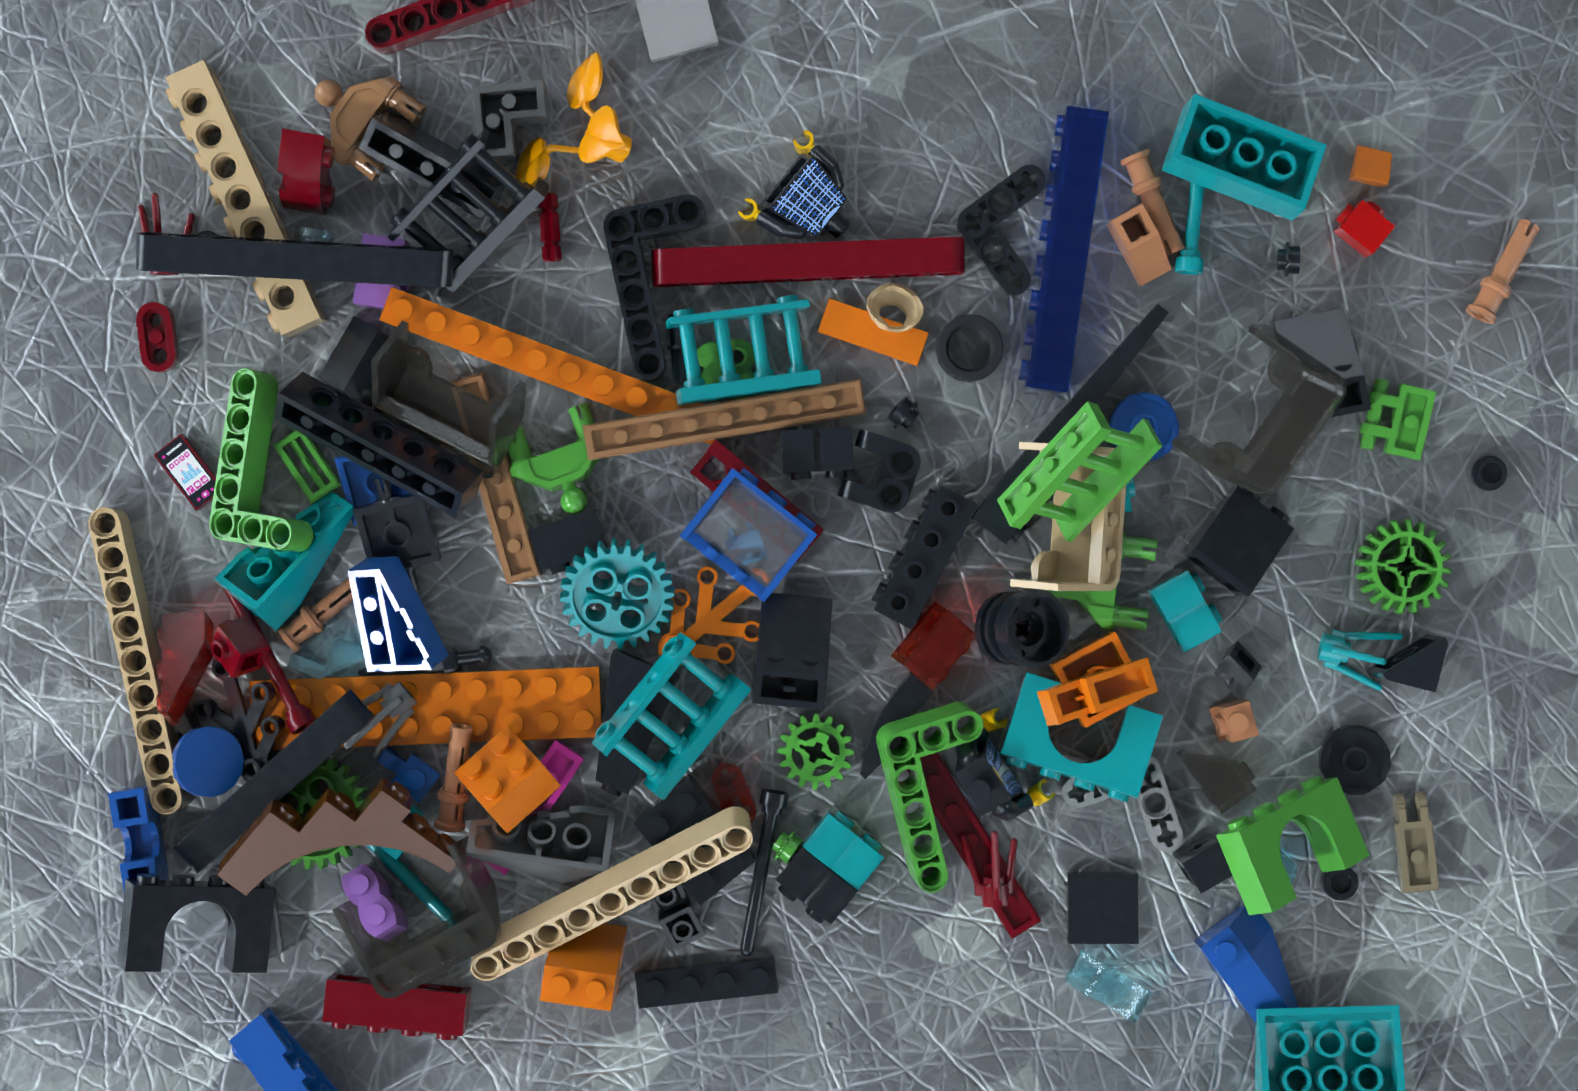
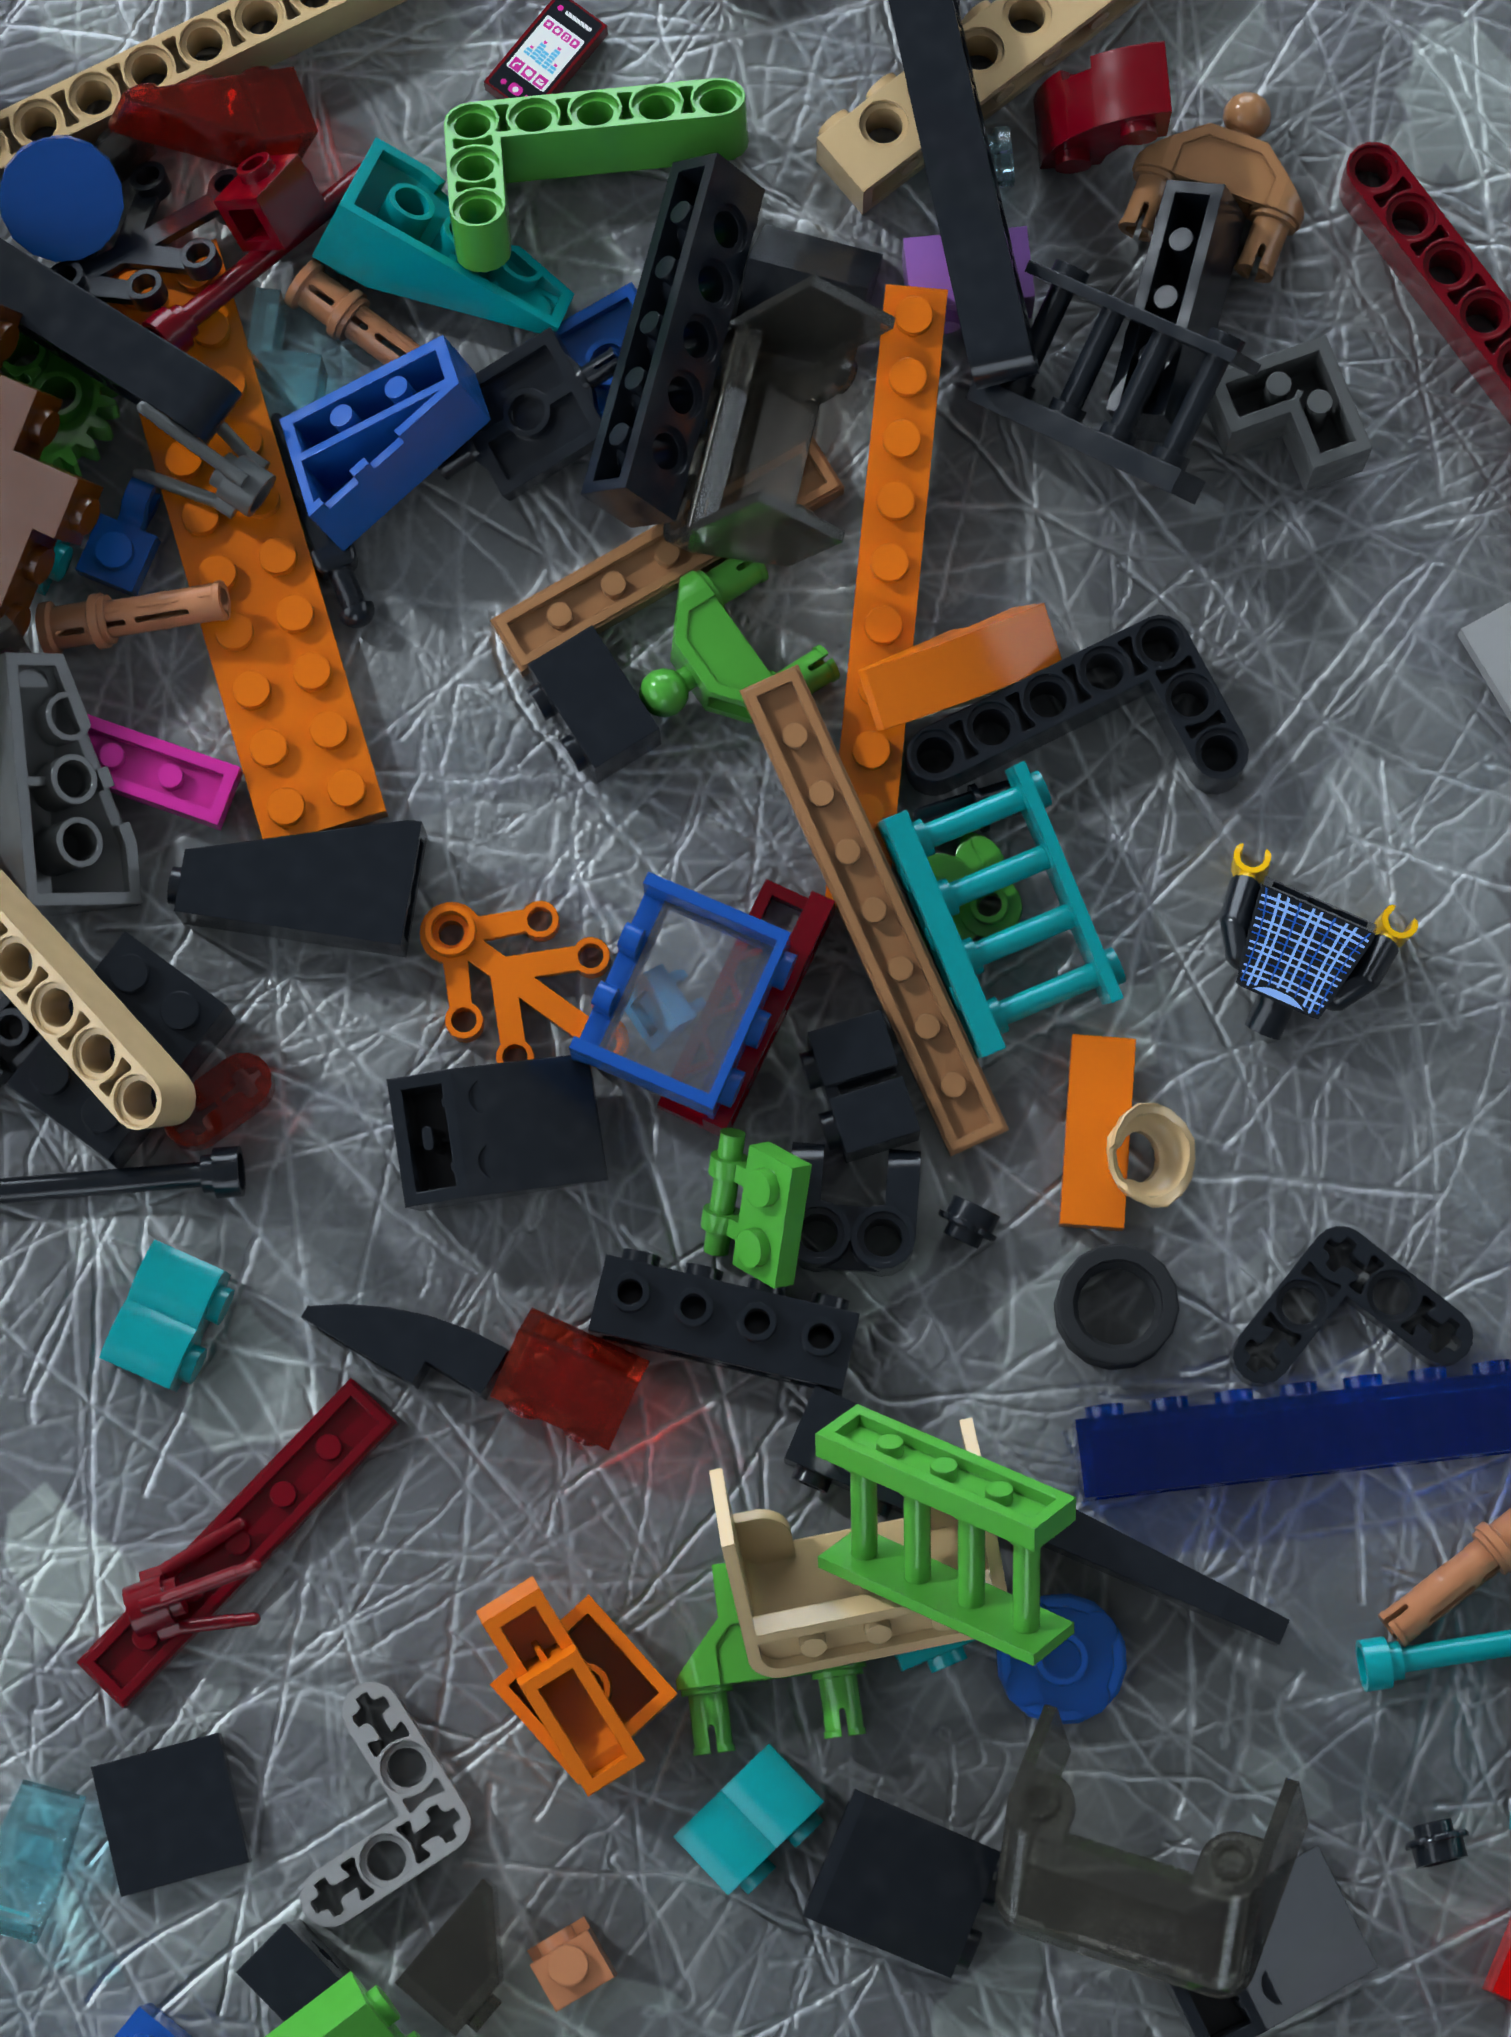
camera: 80 degrees right, 10 degrees down
bright green tile [273,430,342,504] -> none
orange brick [454,726,561,833] -> none
light orange plant [515,51,632,185] -> none
dark red axle [538,193,562,262] -> none
teal gear [560,538,675,650] -> none
teal fence [592,632,752,801] -> none
dark red beam [651,237,965,287] -> none
bright green plate [772,831,803,864] -> none
black brick [776,845,858,924] -> none
bright green gear [777,712,854,790] -> none
bright green beam [876,702,983,893] -> none
black torso [955,708,1055,821] -> none
black wheel [975,591,1070,666] -> none
teal arch [1000,672,1163,803] -> none
nougat slope [1106,203,1171,287] -> none
black tile [1214,641,1262,690] -> none
none -> bright green plate [700,1128,812,1289]
none -> orange slope [858,603,1062,731]

